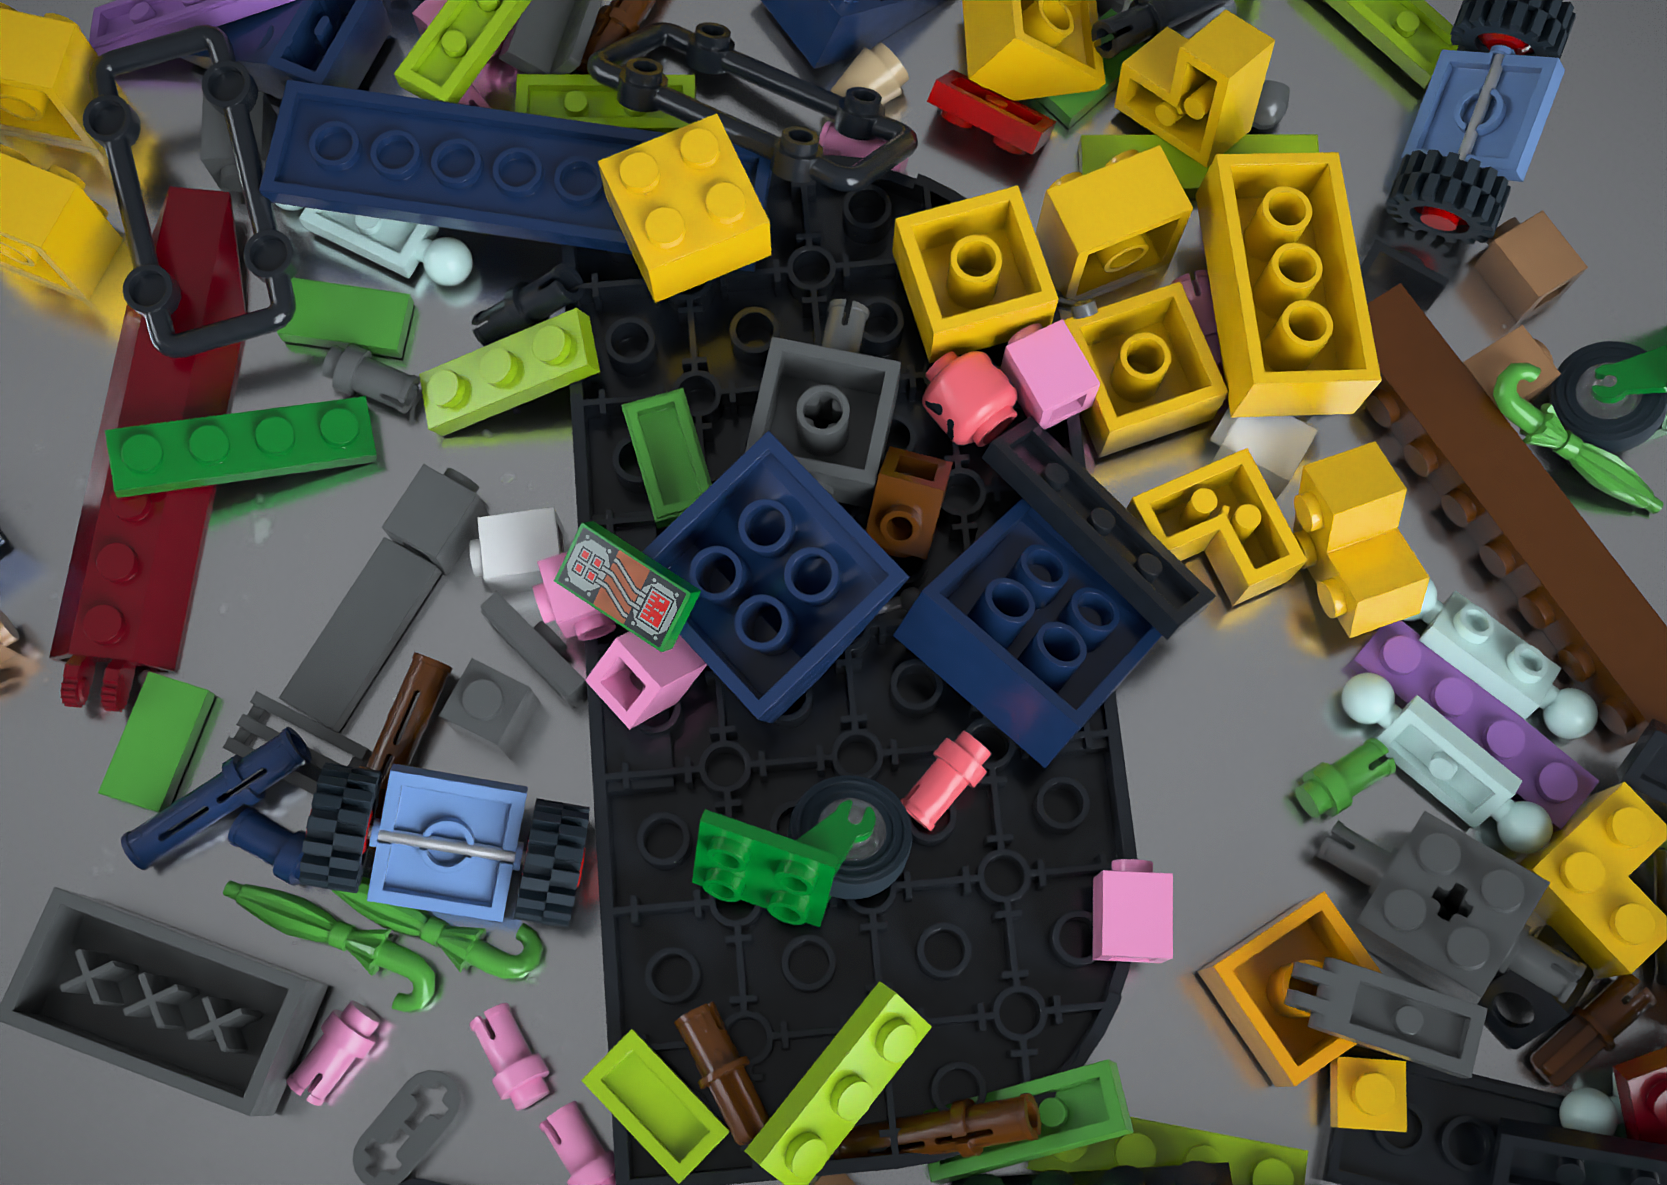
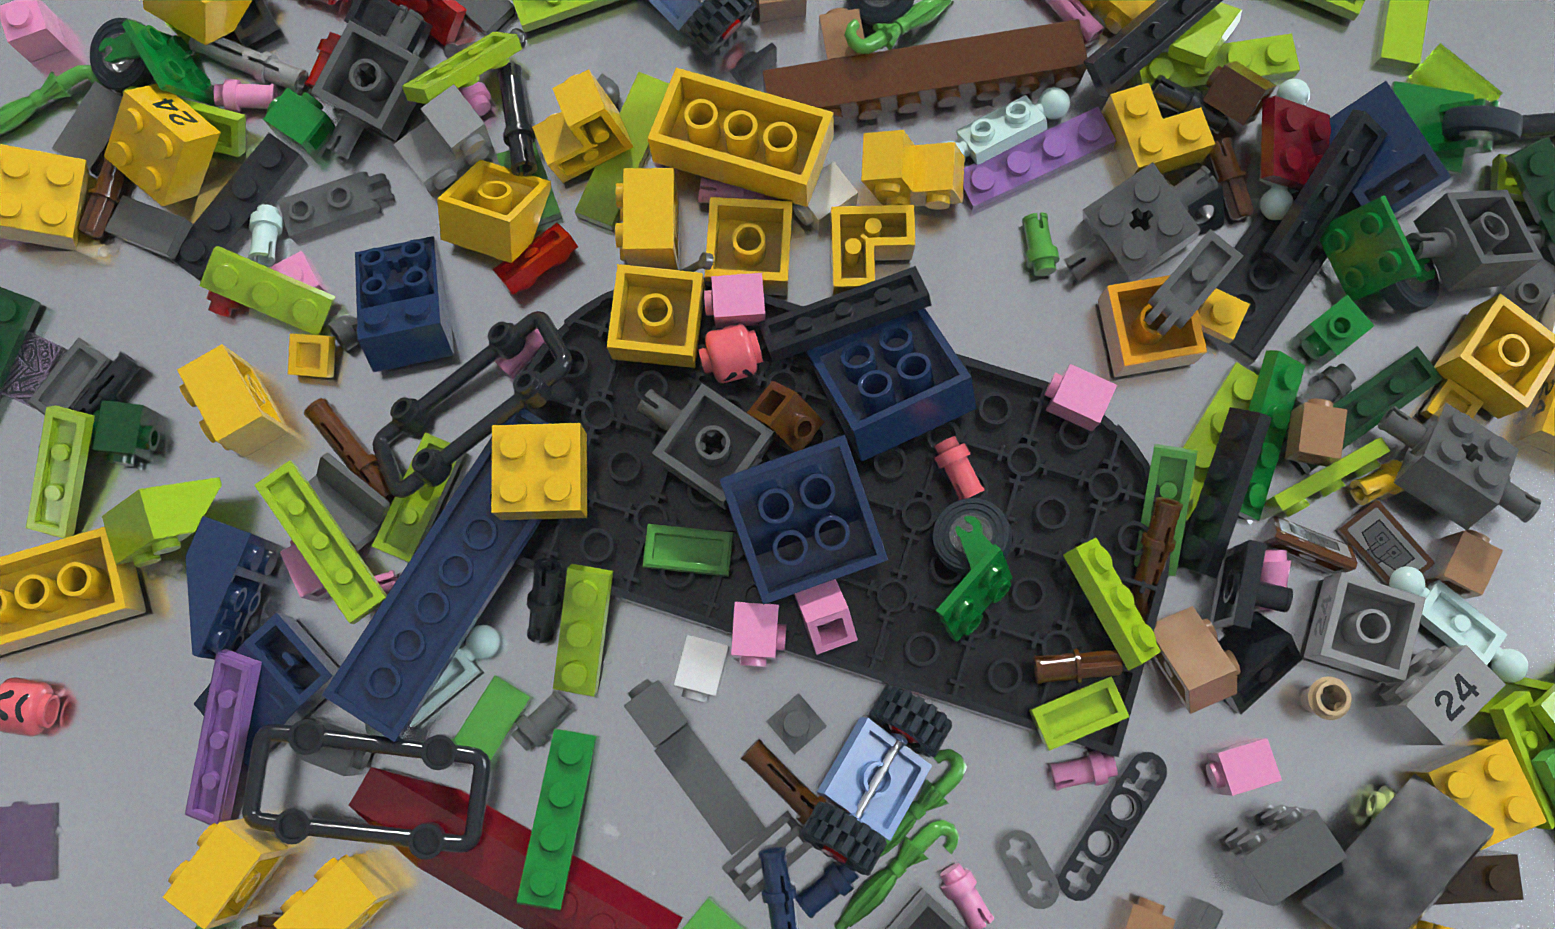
camera: 65 degrees left, 5 degrees up
bright pink animal [469,1003,550,1111] -> none
dark grey plate [480,591,588,709] -> none
tile [554,521,701,652] -> none
tan cone [830,42,909,123] -> none
light aqua plate [1341,673,1553,854] -> none

